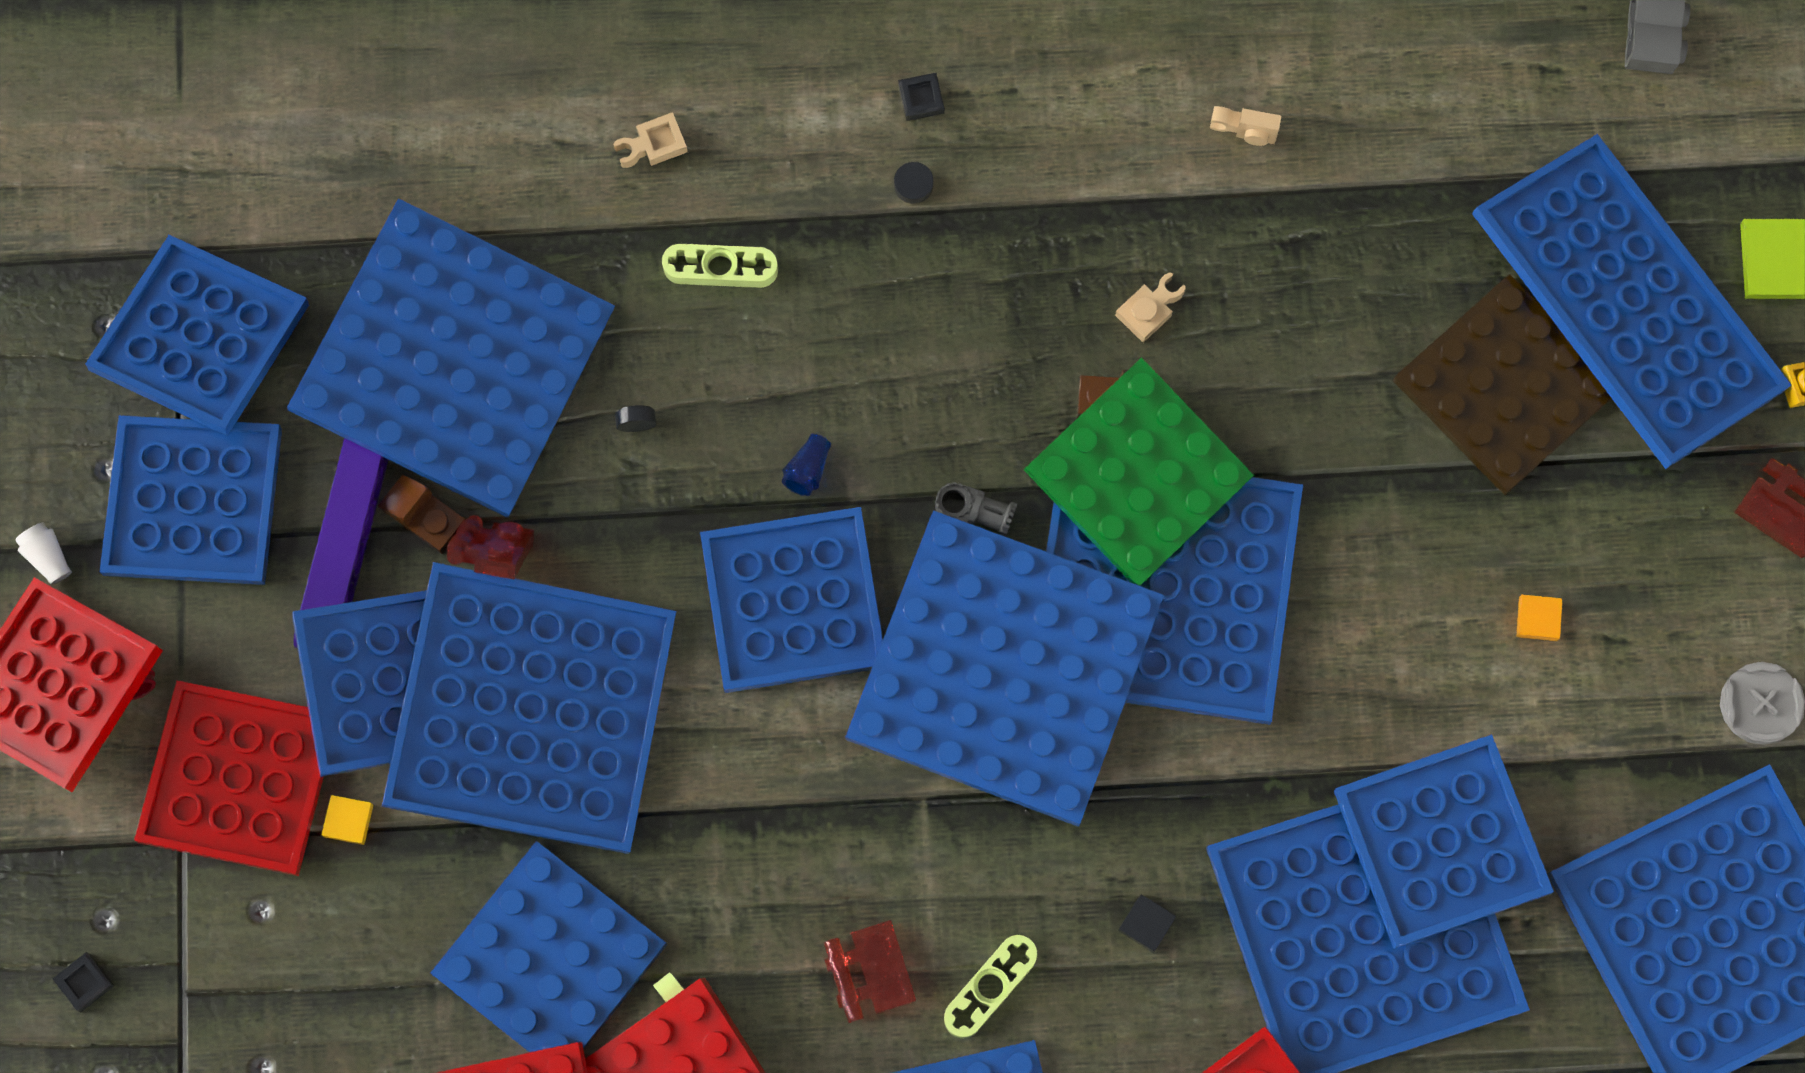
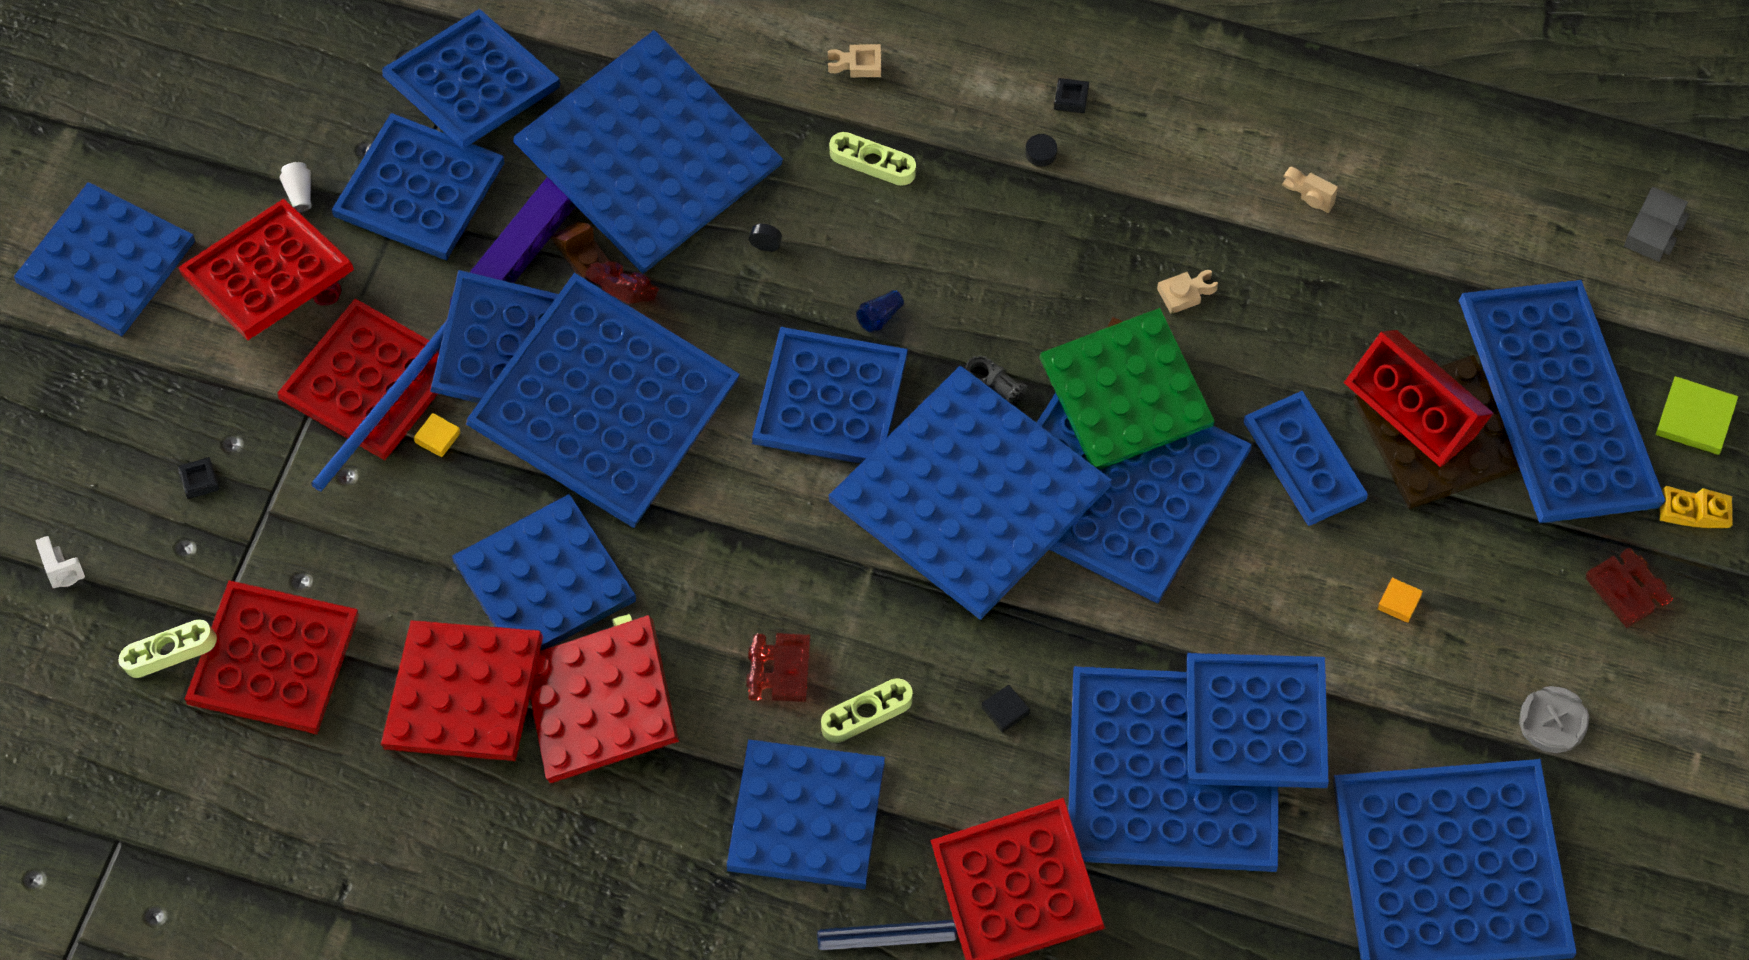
camera: 20 degrees right, 15 degrees down
none -> blue piece [311,320,447,492]
none -> blue plate [1244,391,1368,526]
none -> red slope [1344,330,1493,467]

